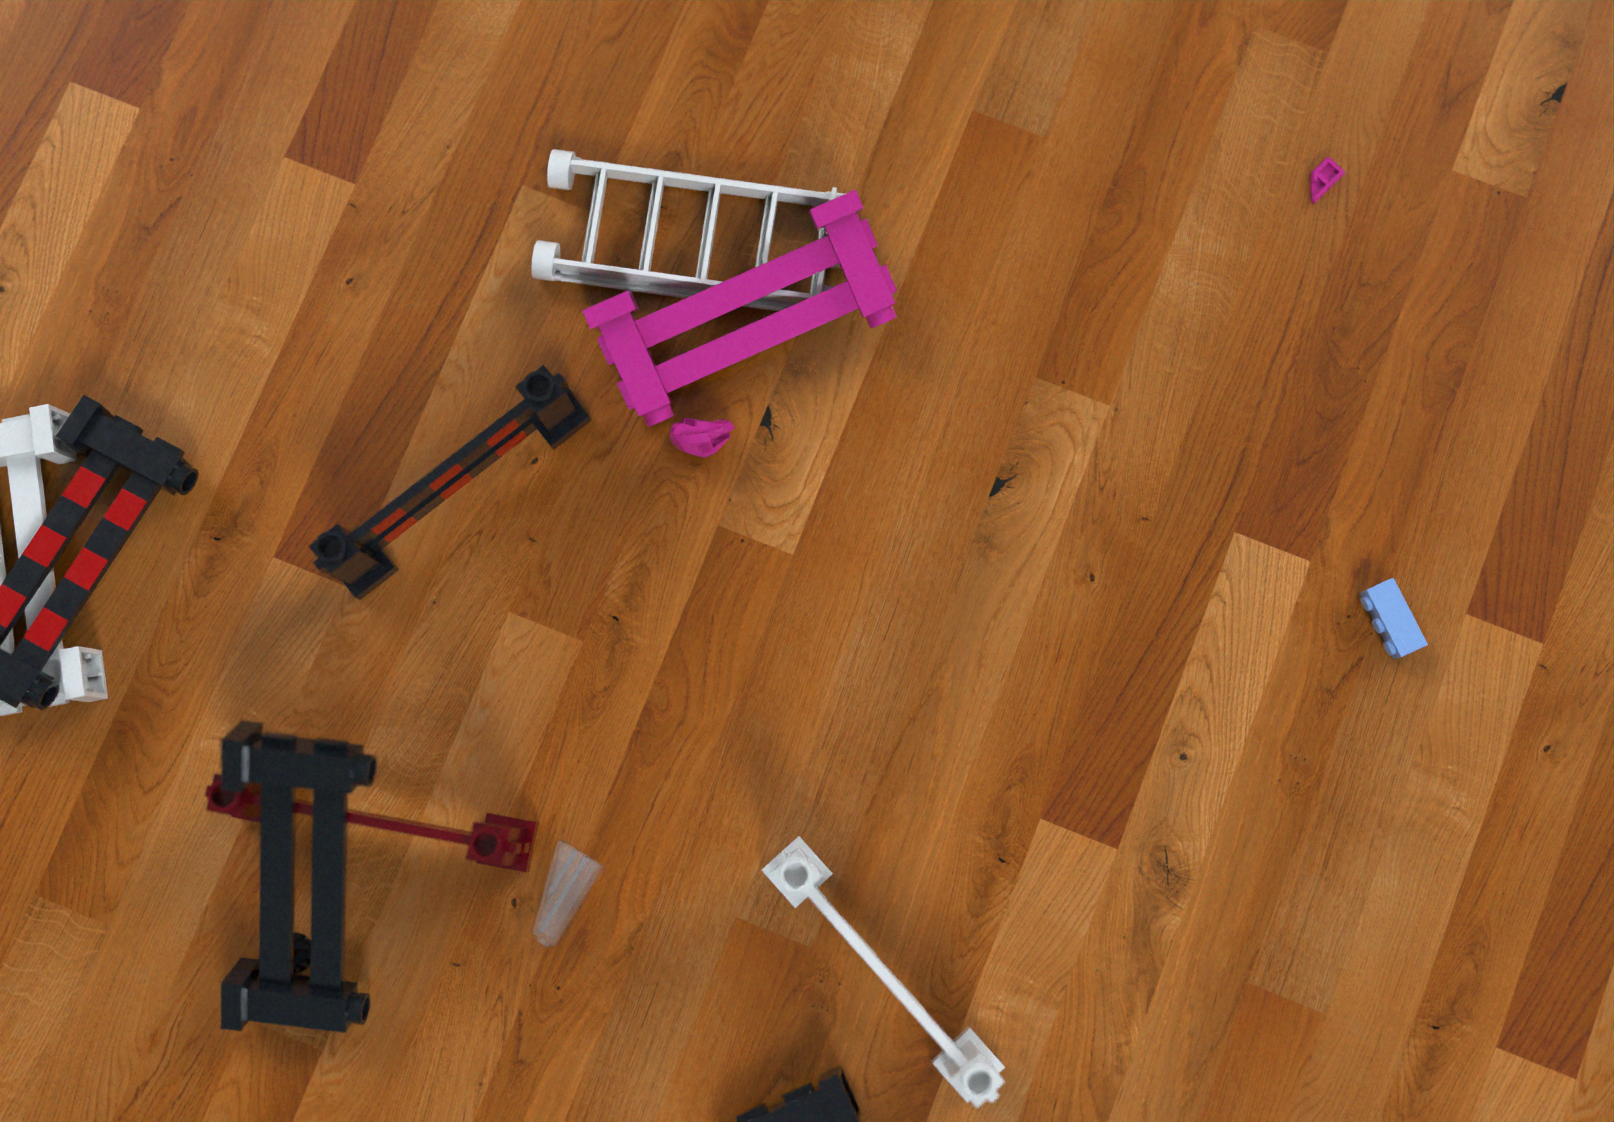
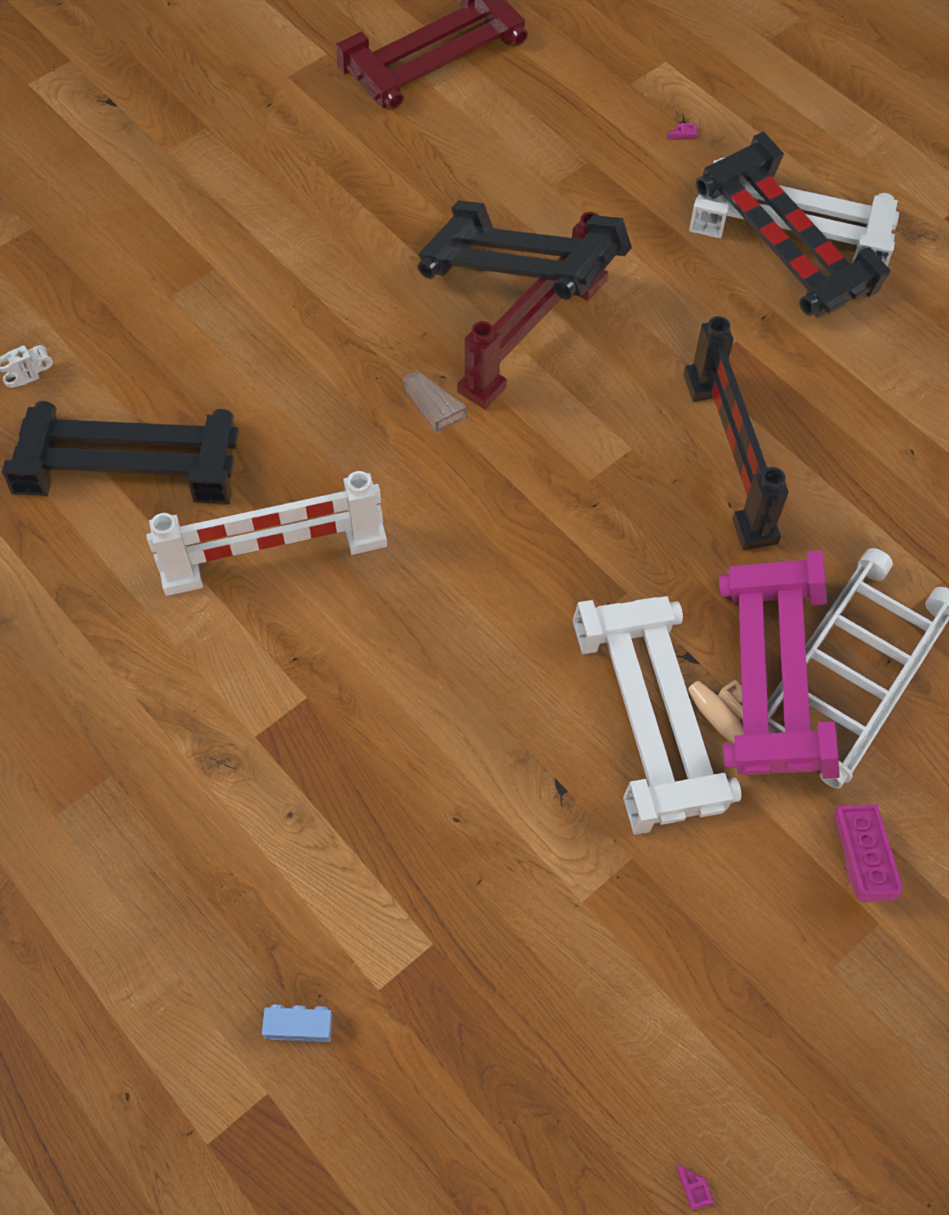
camera: 115 degrees right, 20 degrees down
dark pink helmet [670,418,735,458] -> none
none -> white fence [573,596,741,835]
none -> light nougat plate [687,680,743,743]
none -> dark pink piece [834,804,903,902]

